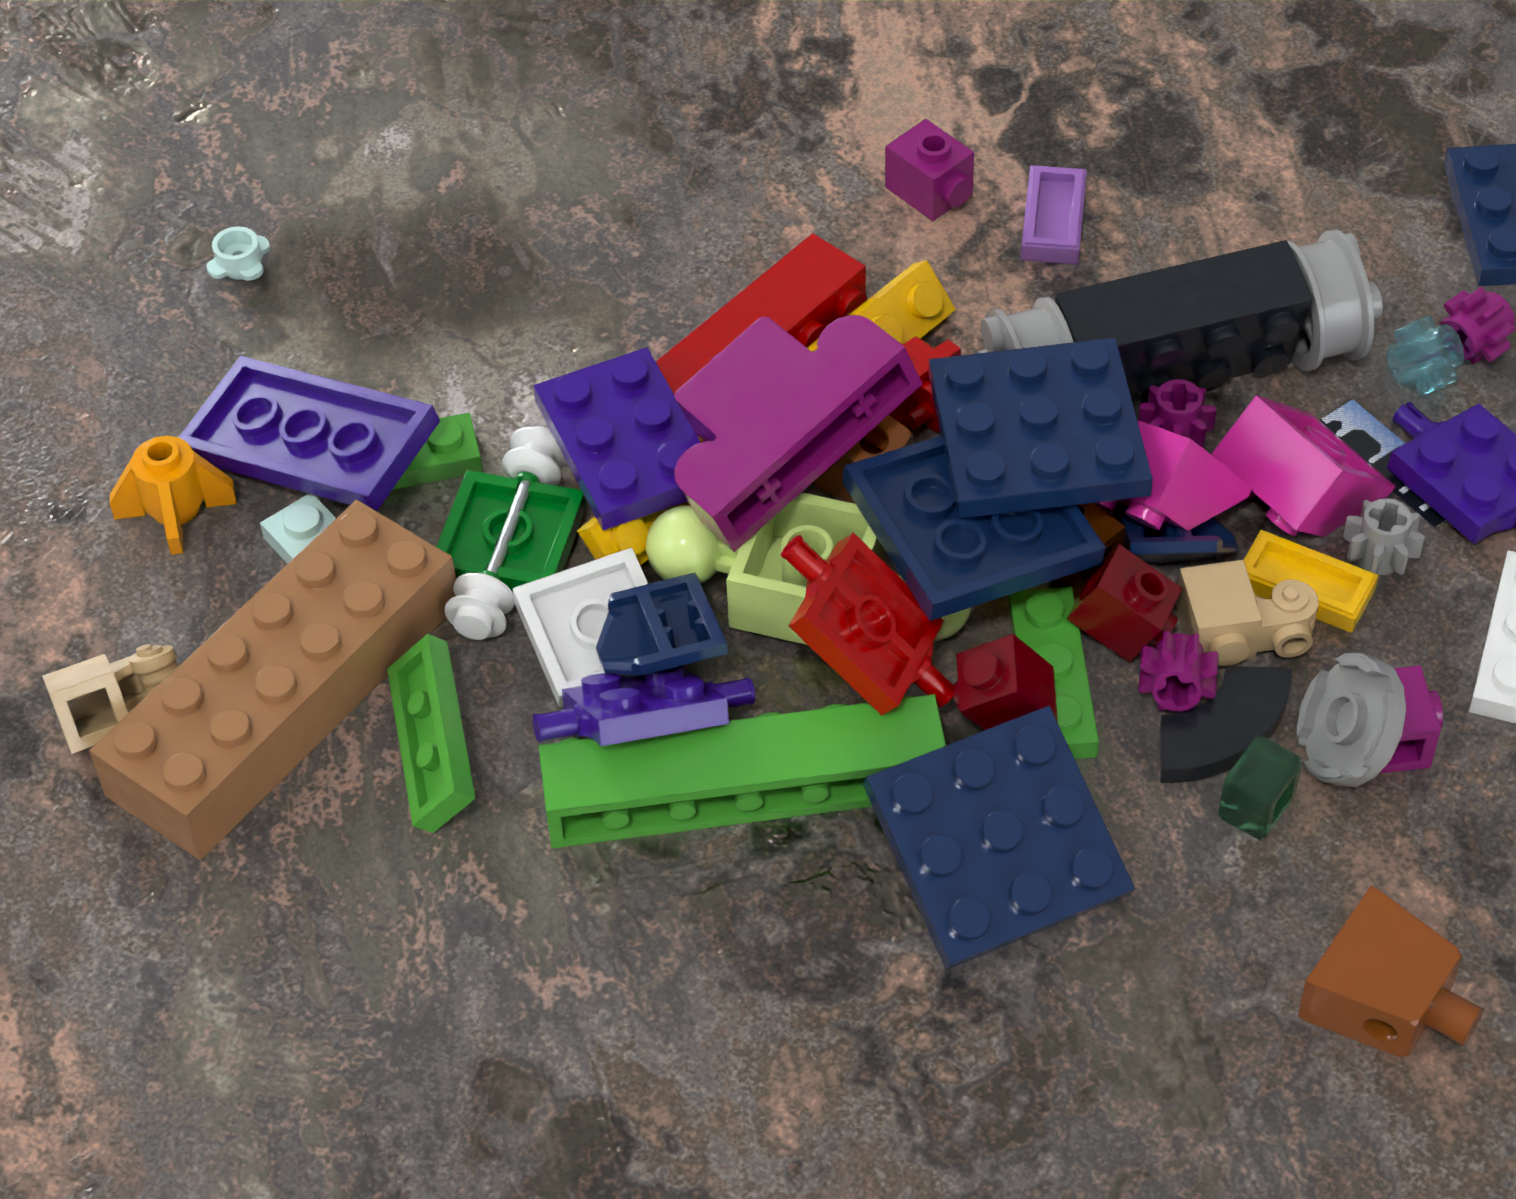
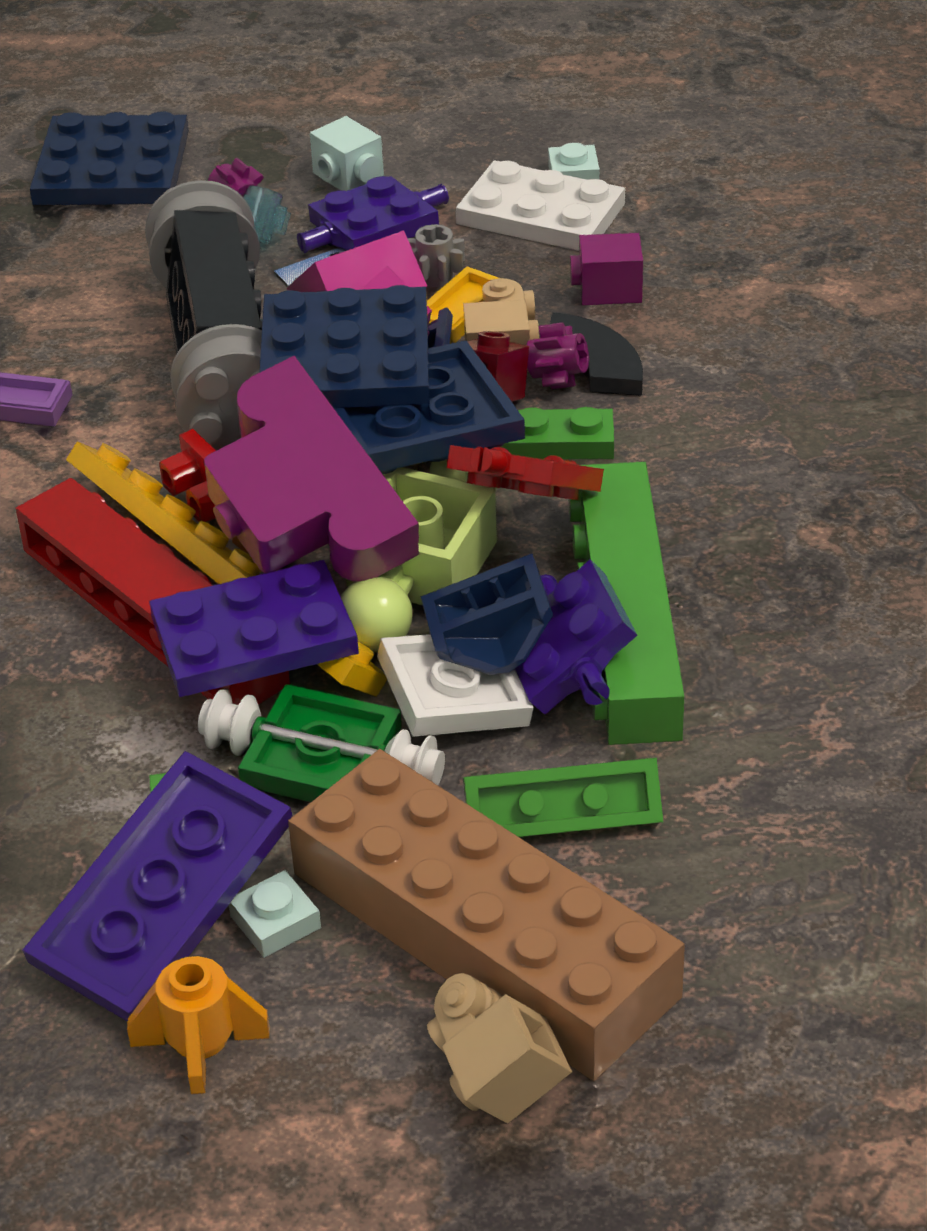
camera: 85 degrees left, 10 degrees down
dark blue plate [863,706,1135,970] -> none
dark red brick [953,634,1058,730] -> none
clear green slope [1218,736,1302,840] -> none
light grey tile [1297,653,1406,787] -> none
dark orange torso [1298,886,1484,1057] -> none

